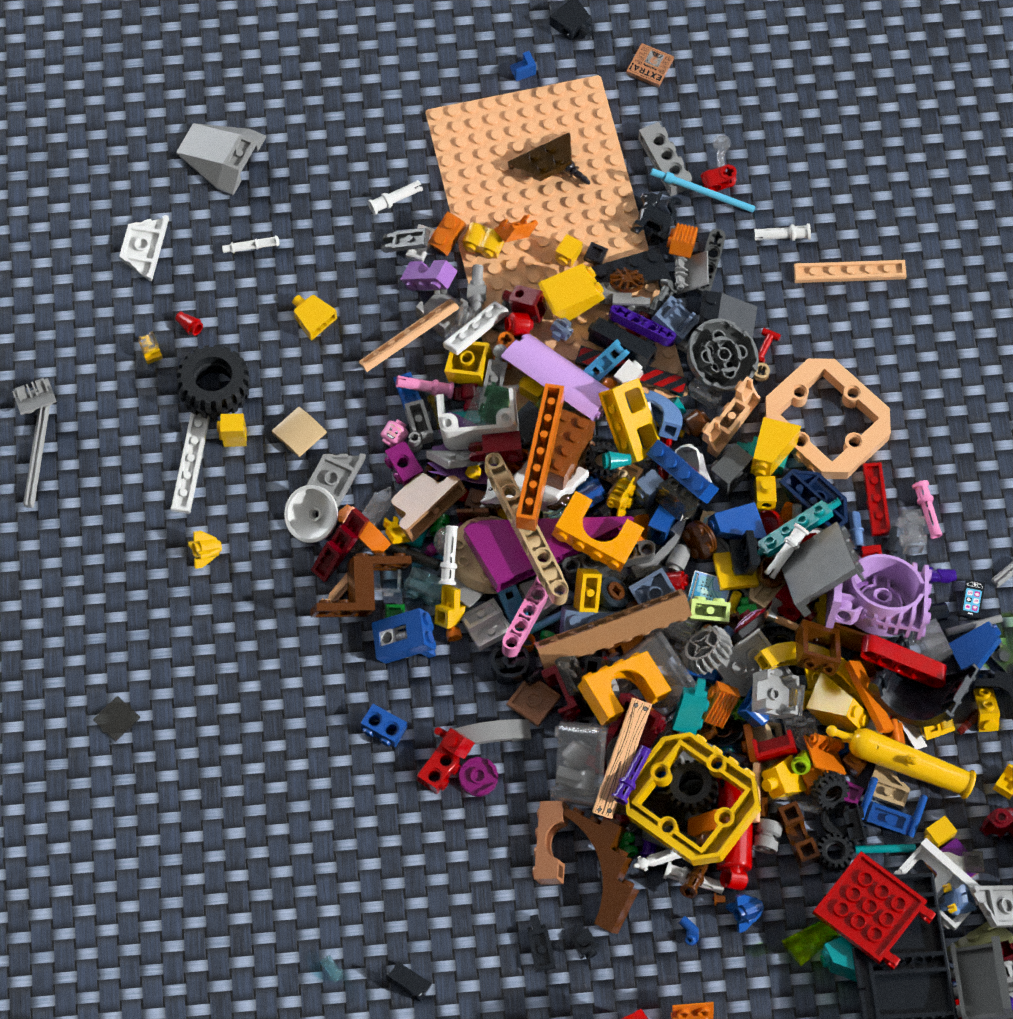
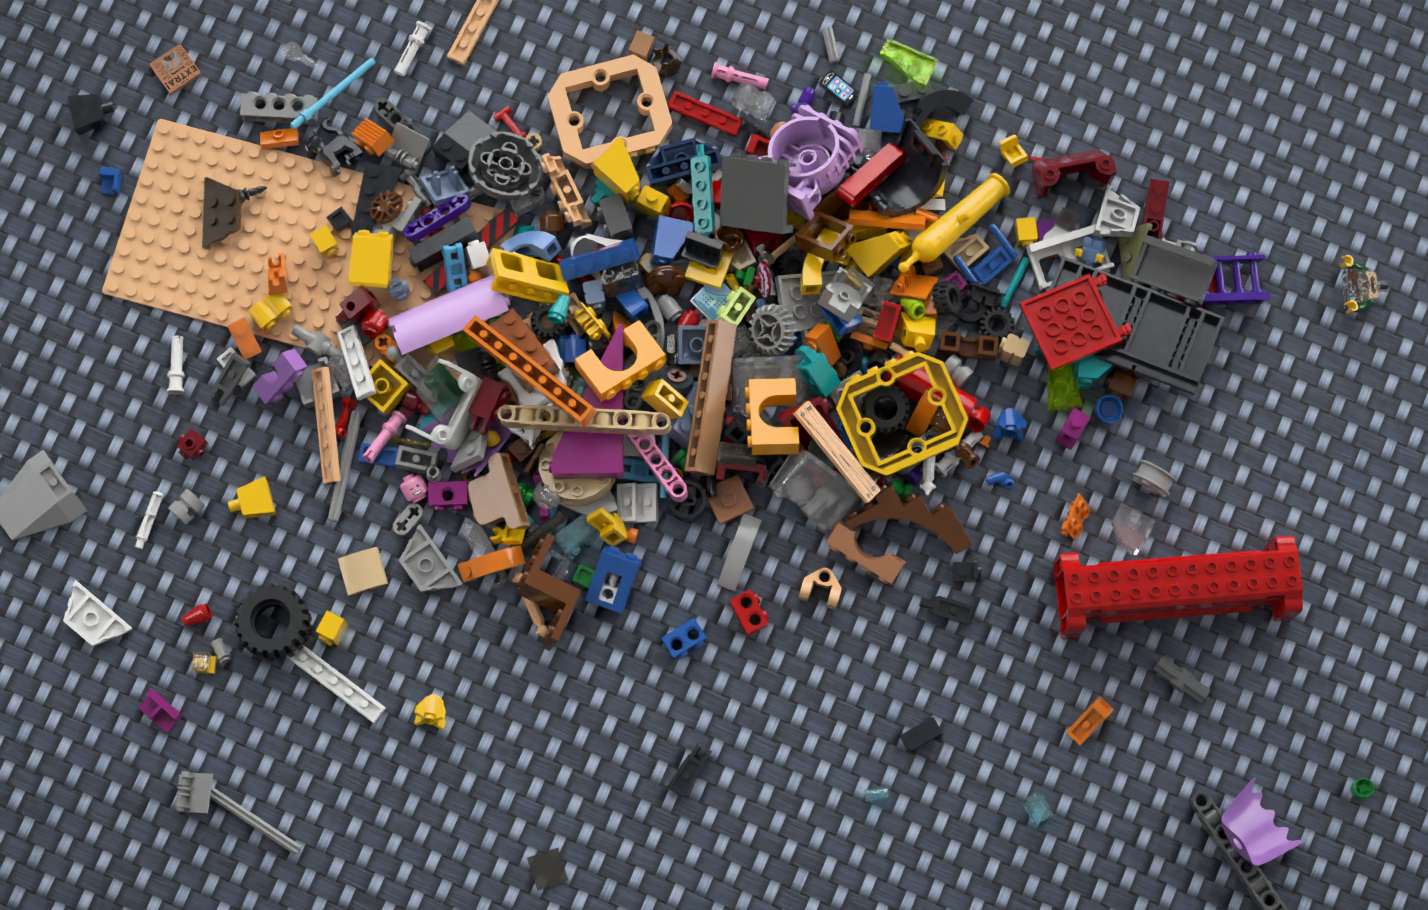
camera: 65 degrees left, 10 degrees up
white dish [284,485,338,543] -> none
dark red slope [311,508,370,582] -> none
red brick [434,727,475,759] -> none
white pin [439,525,458,585] -> none
magenta tile [459,757,498,797] -> none
dark purple pin [611,745,651,805] -> none
red piece [700,164,737,192] -> none
white pin [764,523,810,579] -> none
medium blue axle [849,511,864,550] -> none
none -> magenta panel [139,688,183,733]
none -> light grey wheel [168,488,205,525]
none -> dark red brick [176,428,209,461]
none -> light grey pin [211,638,231,664]
none -> orange plate [260,128,299,149]
none -> light grey axle [328,411,362,522]
none -> red arm [335,397,357,438]
none -> light grey beam [393,503,423,537]
none -> medium nougat brick [629,30,655,62]
none -> dark brown piece [652,42,682,77]
none -> black hinge [667,742,712,798]
none -> light nougat piece [798,568,842,610]
none -> tan brick [997,333,1030,367]
none -> magenta torso [1055,408,1091,450]
none -> blue hair [1094,395,1123,424]
none -> reddish brown brick [1105,366,1139,401]

